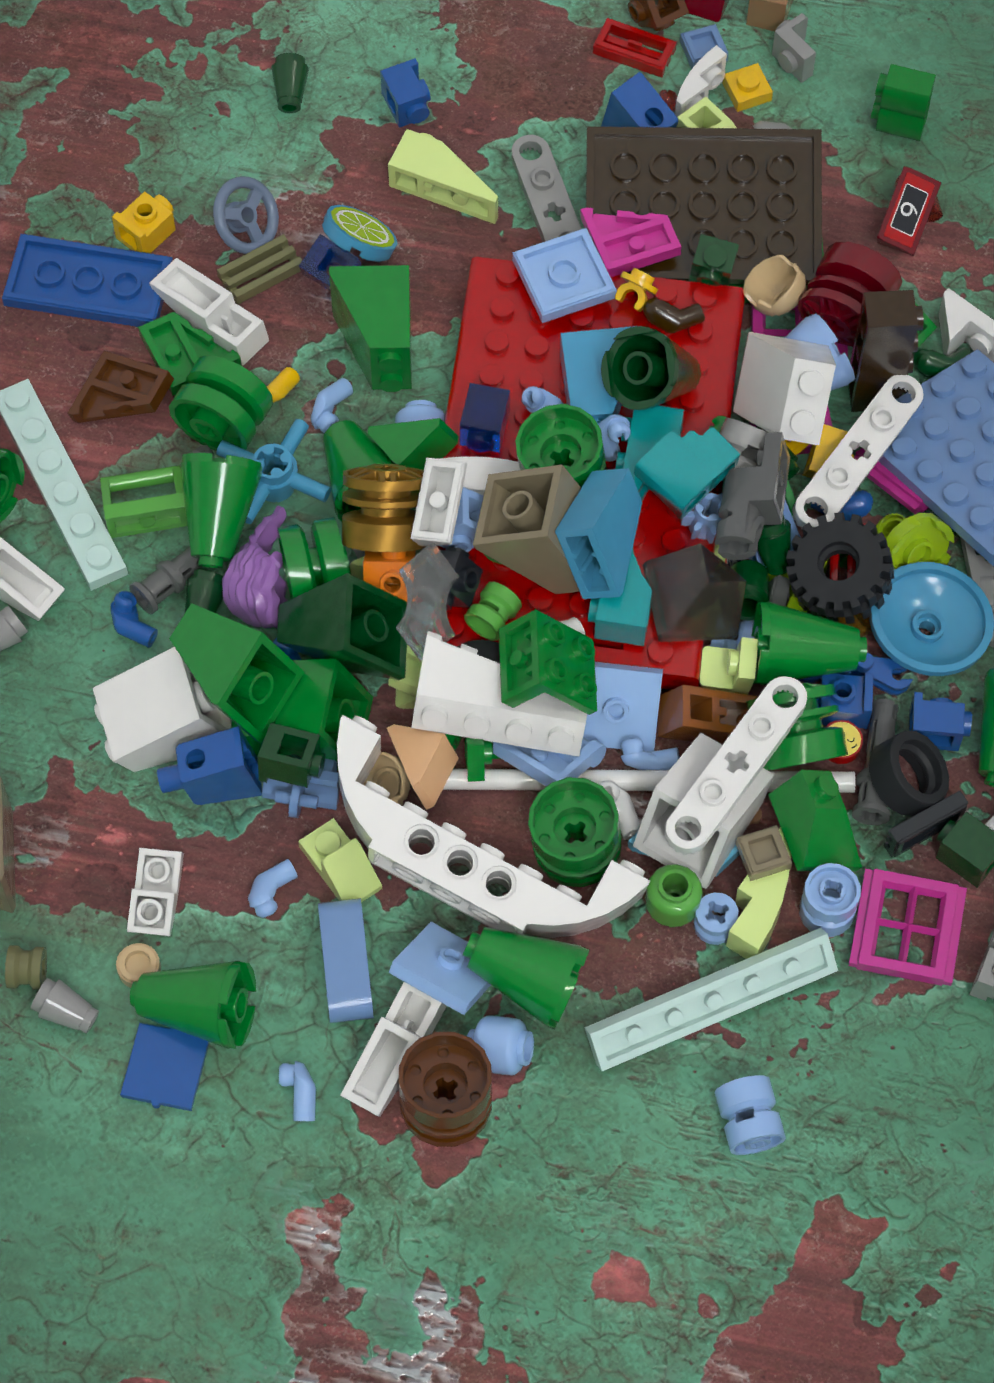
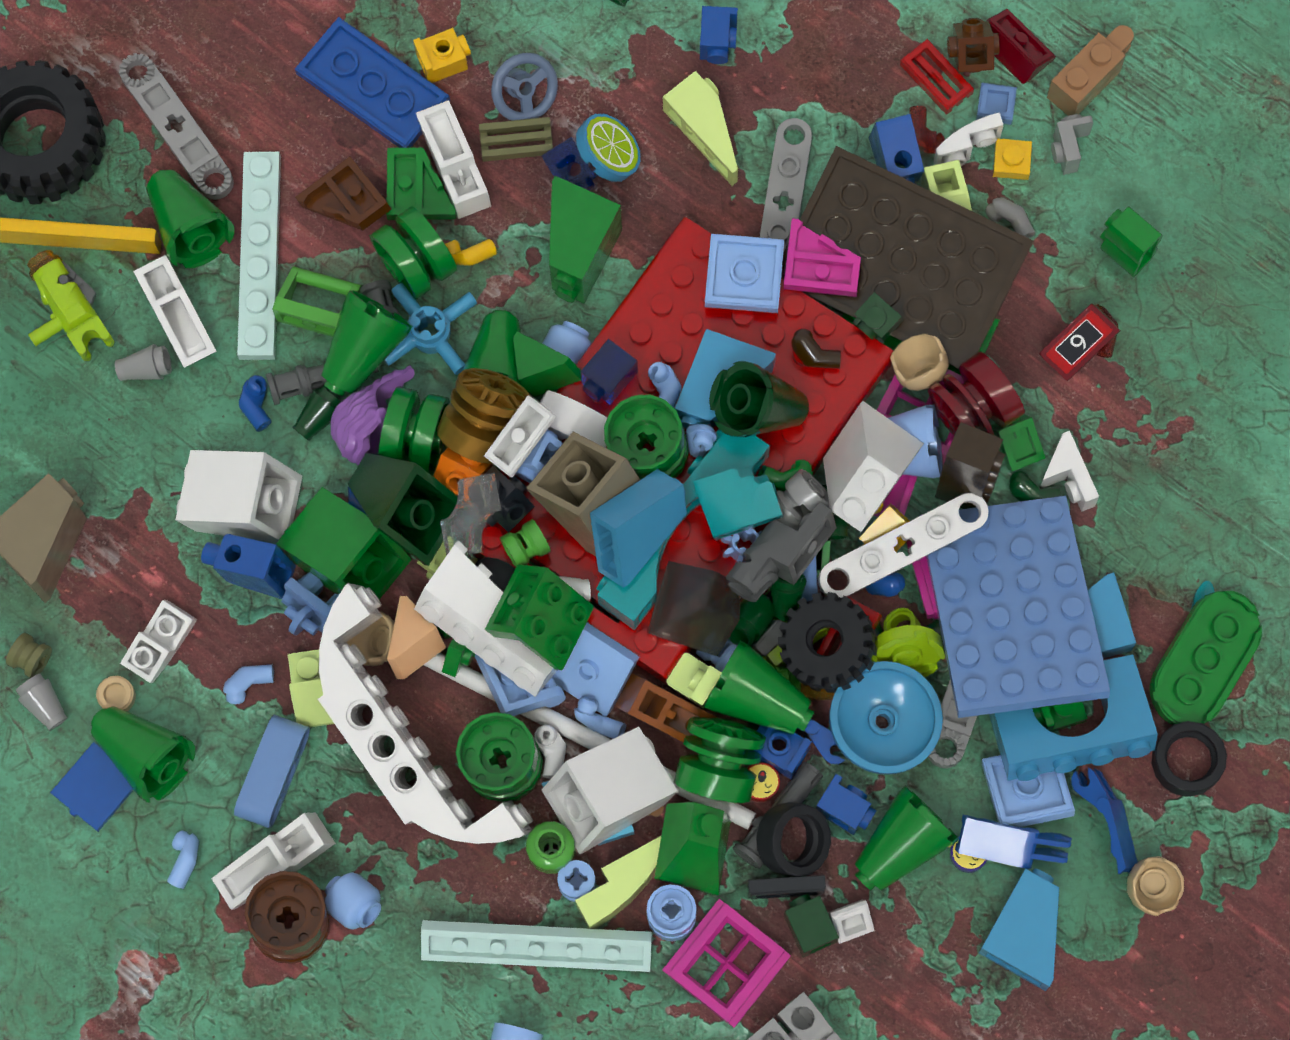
camera: 30 degrees right, 10 degrees up
green slope [169,603,305,743] -> none
dark green brick [258,723,326,788] -> none
light blue arm [310,378,353,433] -> none
light blue plate [389,922,491,1015] -> none
green cone [463,927,589,1030] -> none
yellow plate [615,268,658,312] -> none
white piece [665,676,807,855] -> none
dark tan tile [735,825,792,881] -> none

